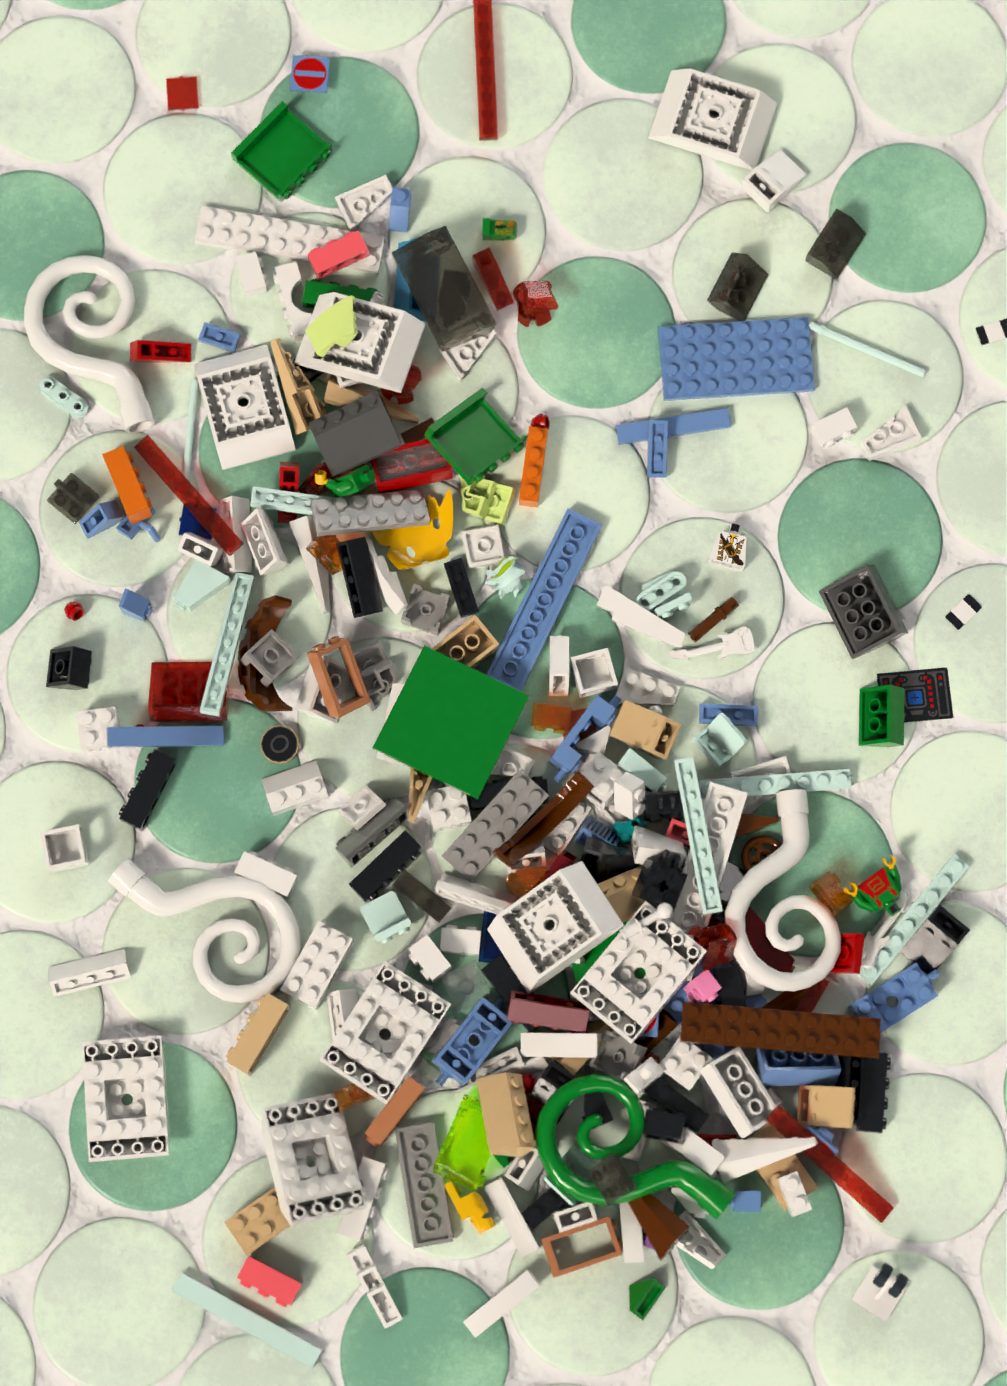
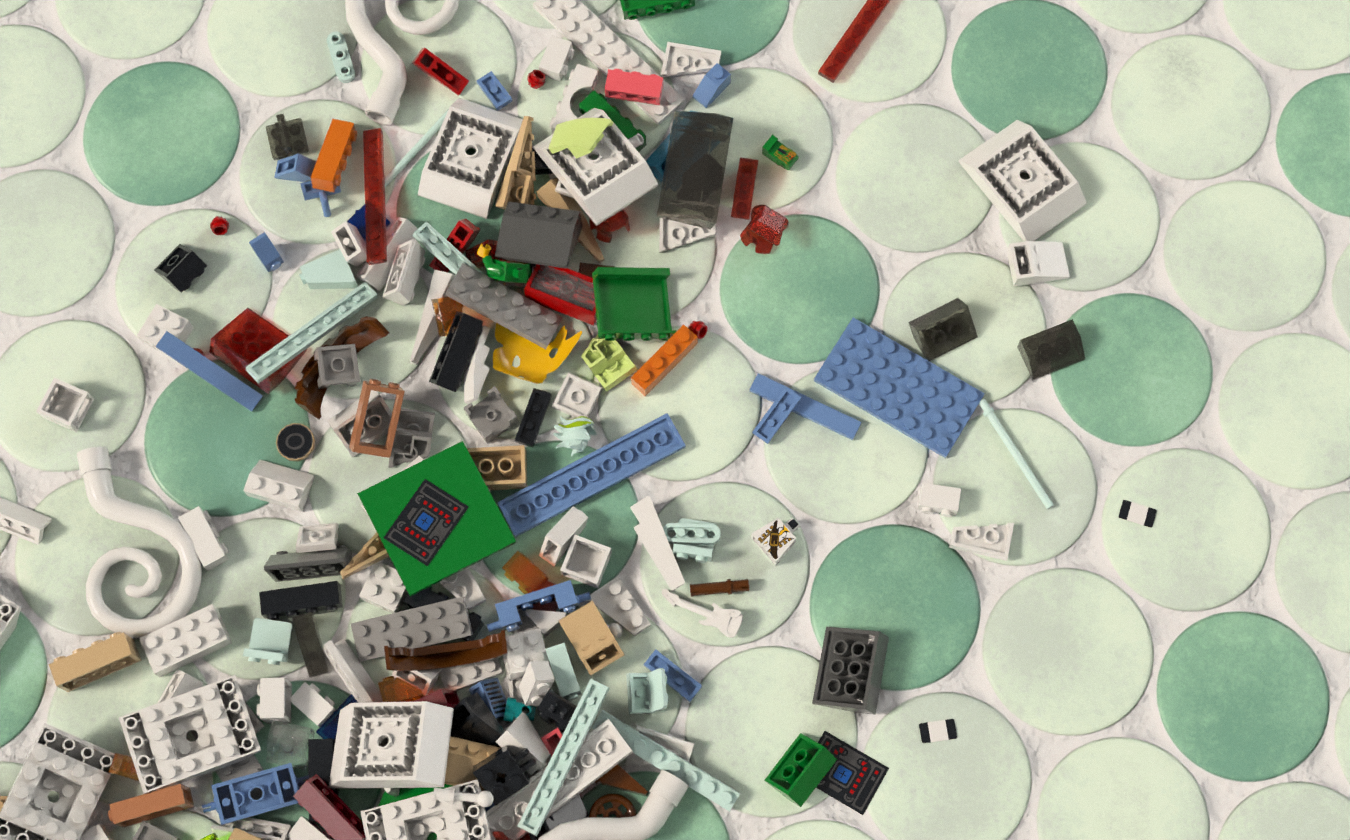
camera: 40 degrees right, 5 degrees down
black brick [119,749,177,831] -> none
none -> black sticker [384,479,468,566]
none -> red plate [527,70,546,89]

